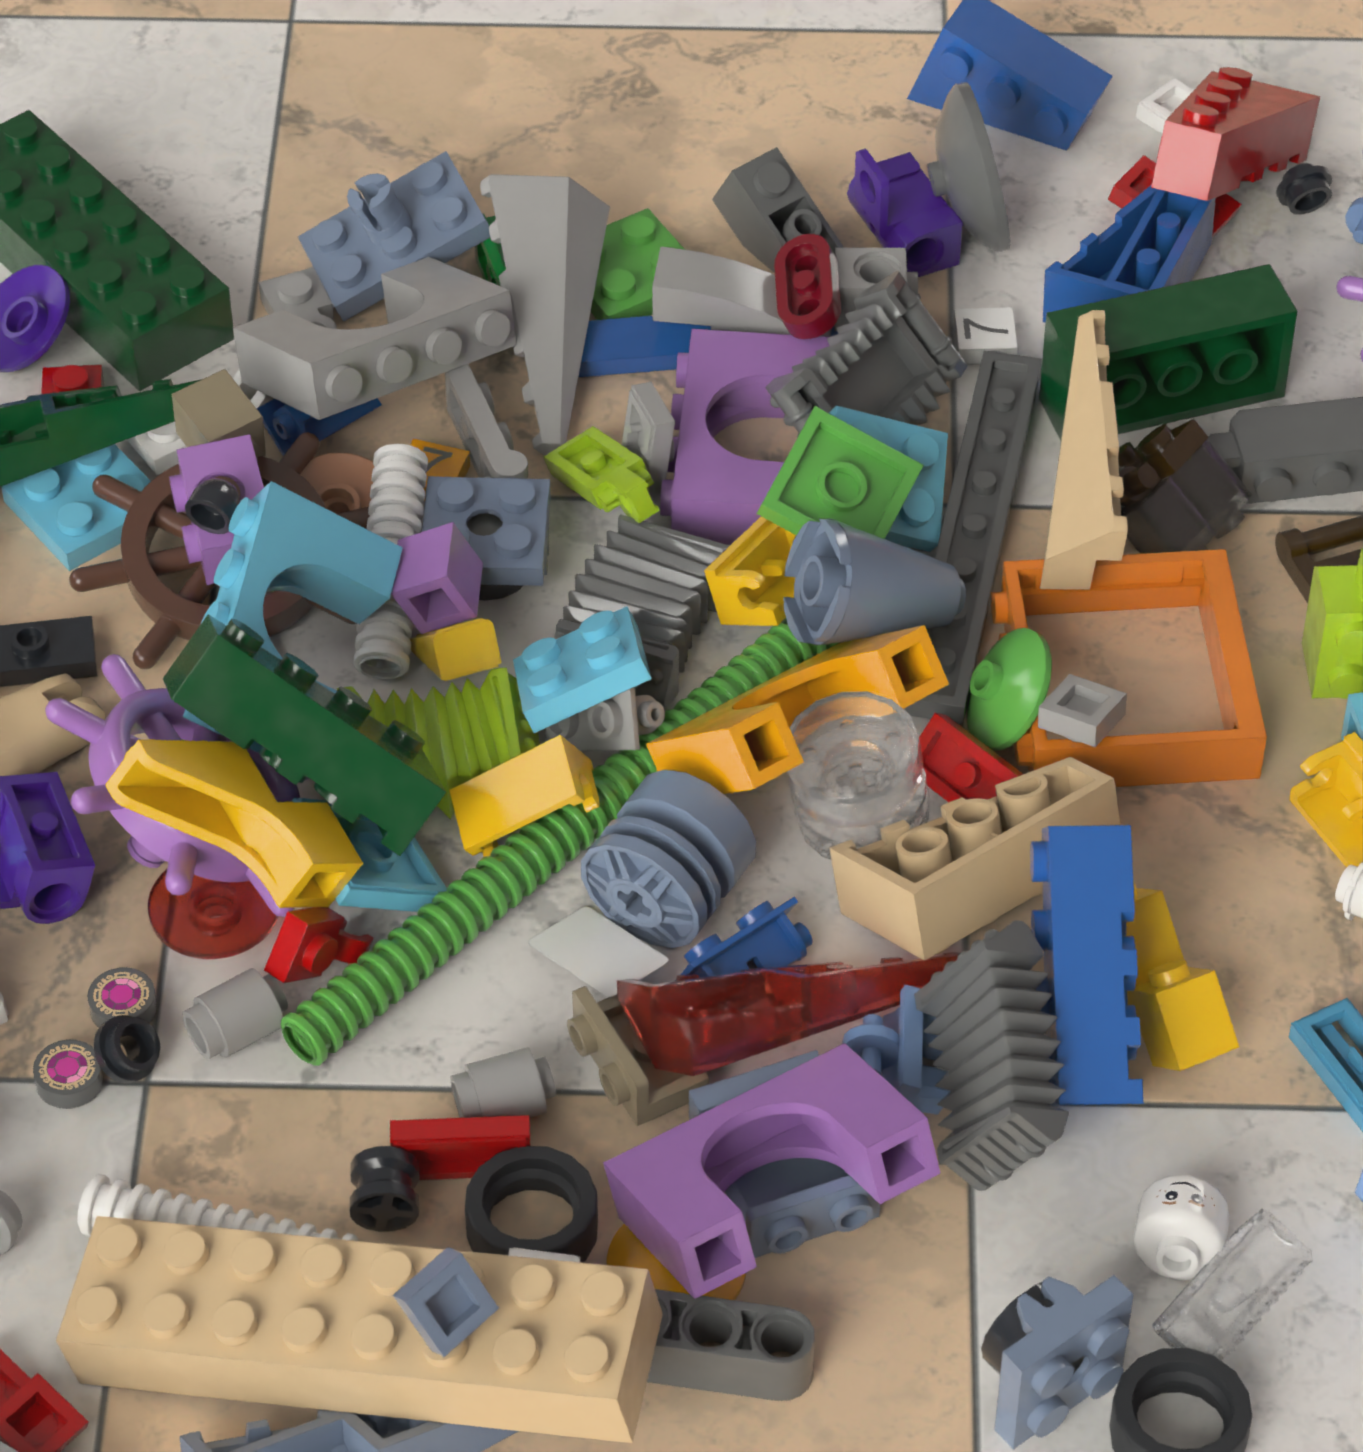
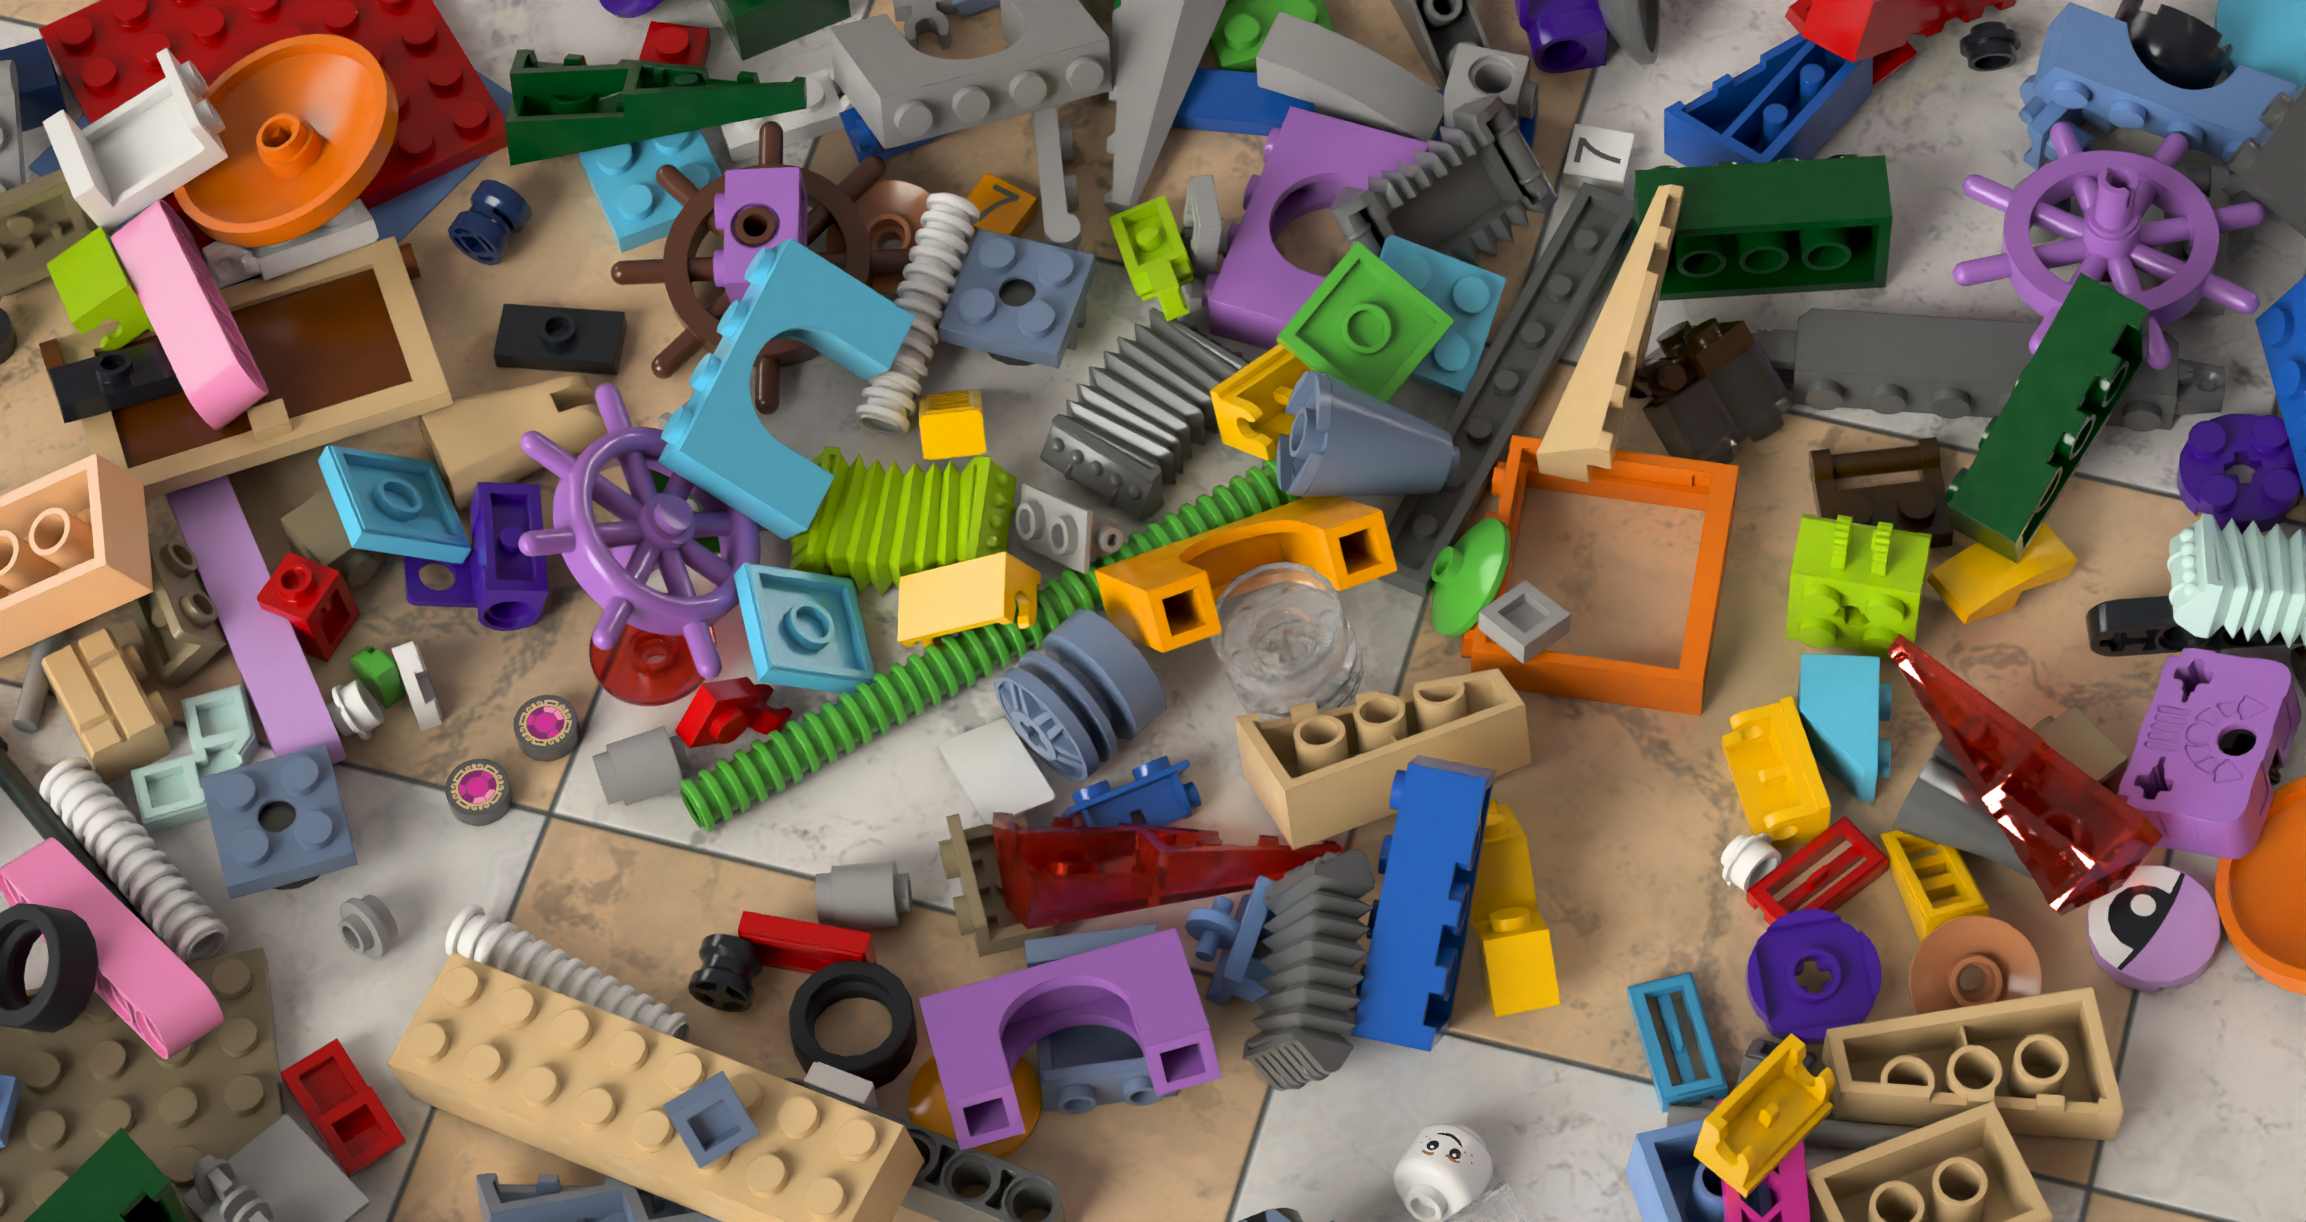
camera: 20 degrees right, 10 degrees up
black plate [94,1015,160,1084] -> none
yellow arch [105,739,363,908] -> none
dark green wedge [163,614,446,856] -> none
dark tan brick [172,369,266,459] -> none
black hinge [185,478,240,534] -> none
medium lavender brick [391,522,483,634] -> none
medium azure plate [513,606,651,733] -> none
dark red plate [774,234,841,339] -> none
red plate [901,712,1023,803] -> none

